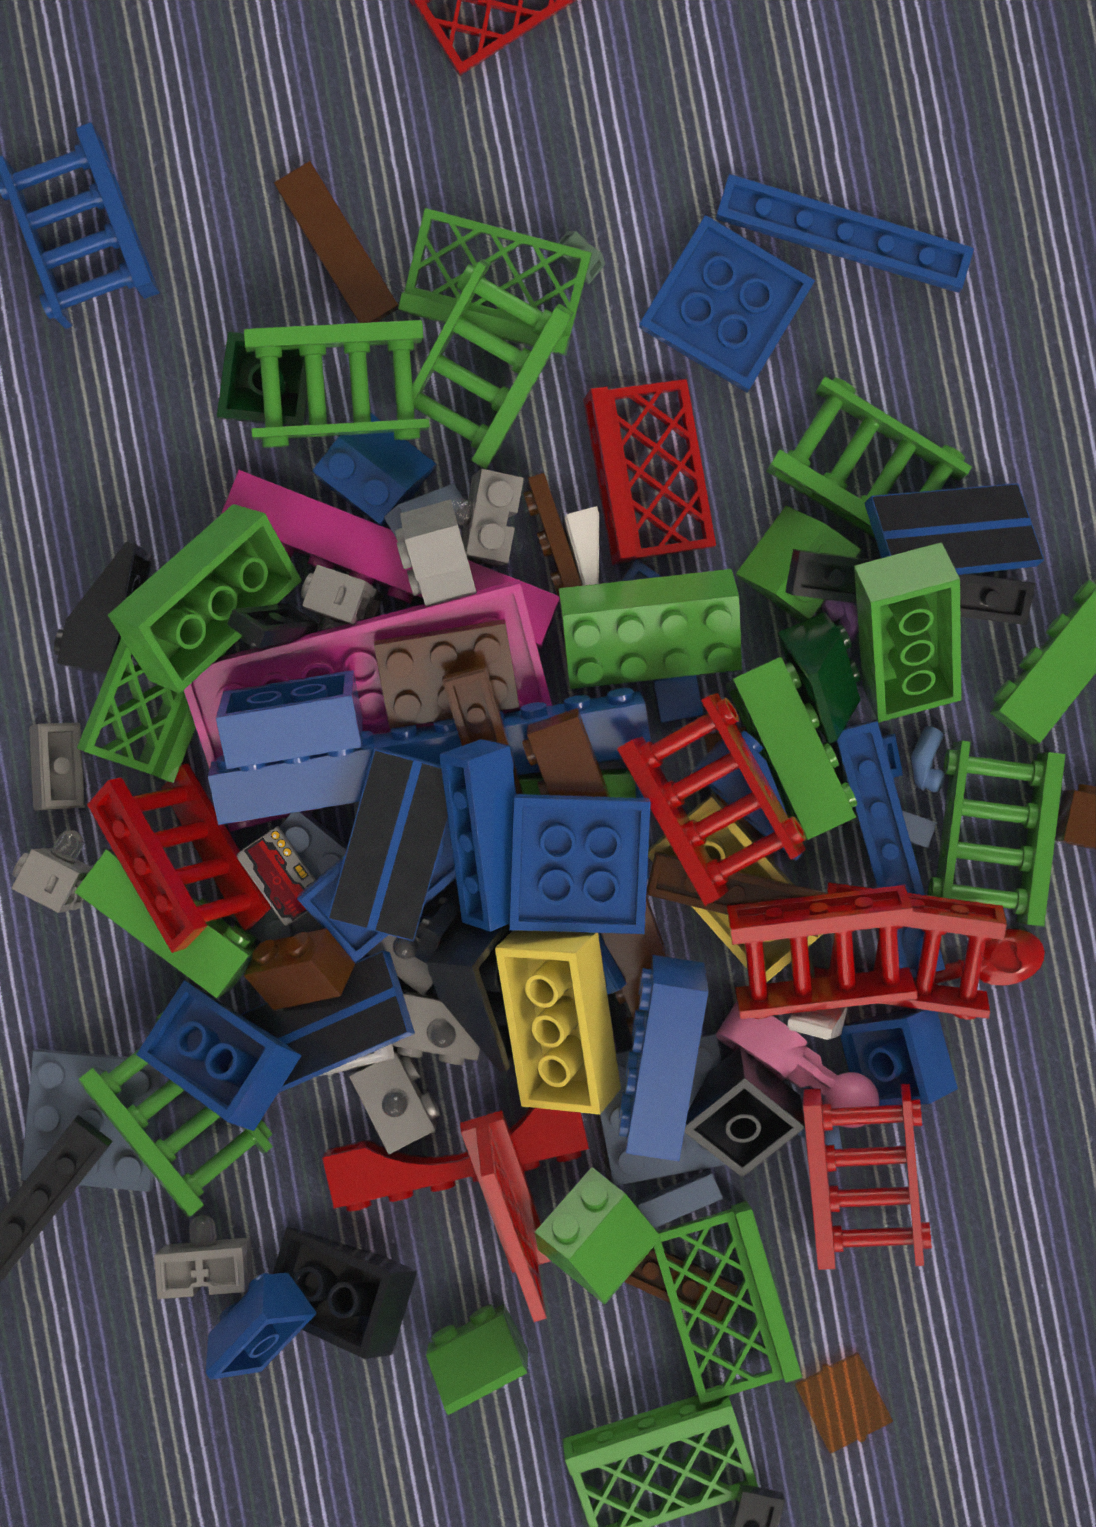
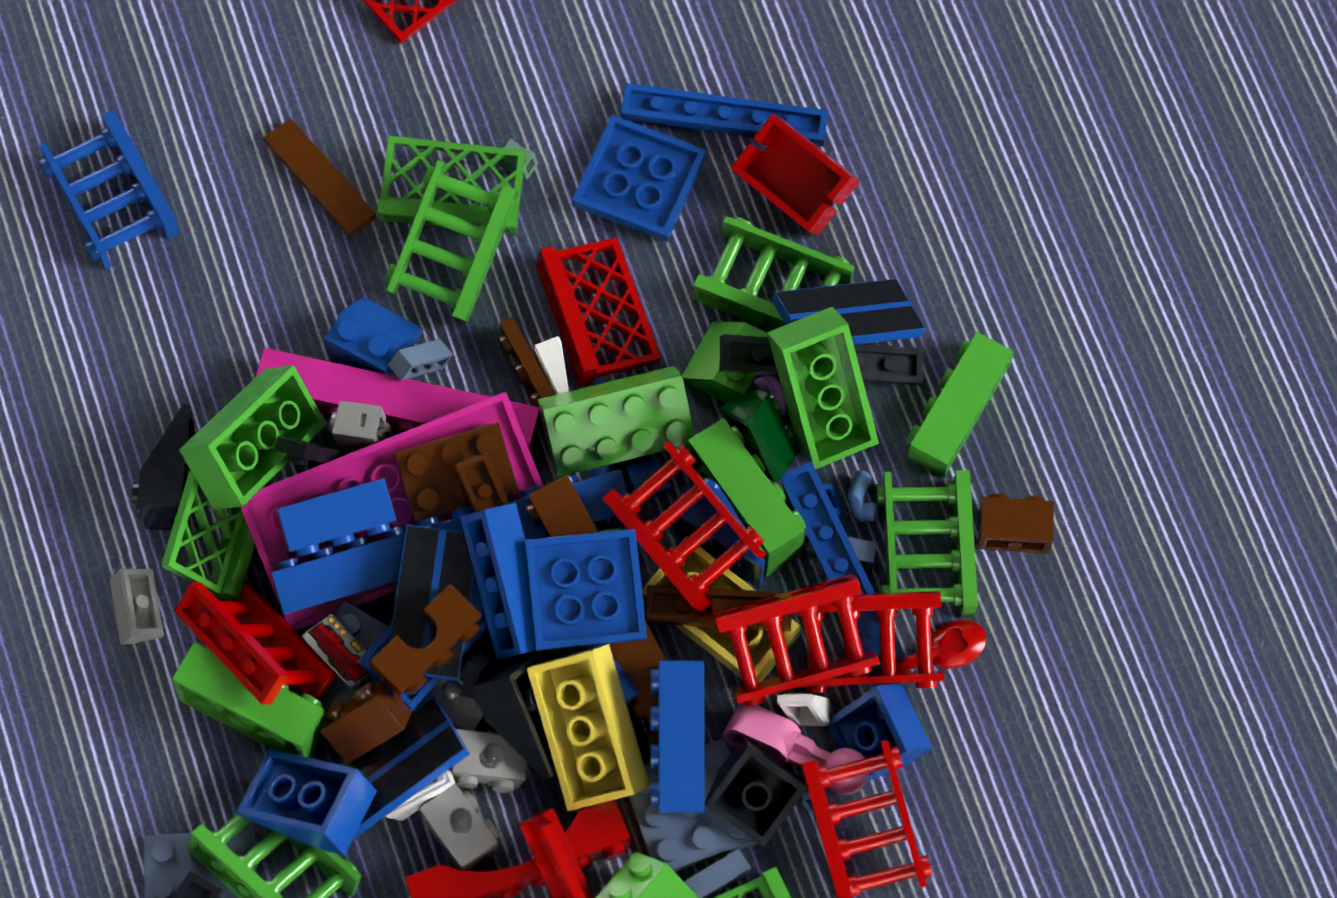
camera: 15 degrees left, 20 degrees down
light grey piece [11,830,93,913] -> none
dark green slope [217,332,309,426] -> none
bright green fence [244,320,430,448] -> none
light grey brick [395,499,477,607] -> none
light grey piece [445,469,524,567] -> none
none -> reddish brown arch [370,583,482,698]
none -> red piece [730,113,860,235]

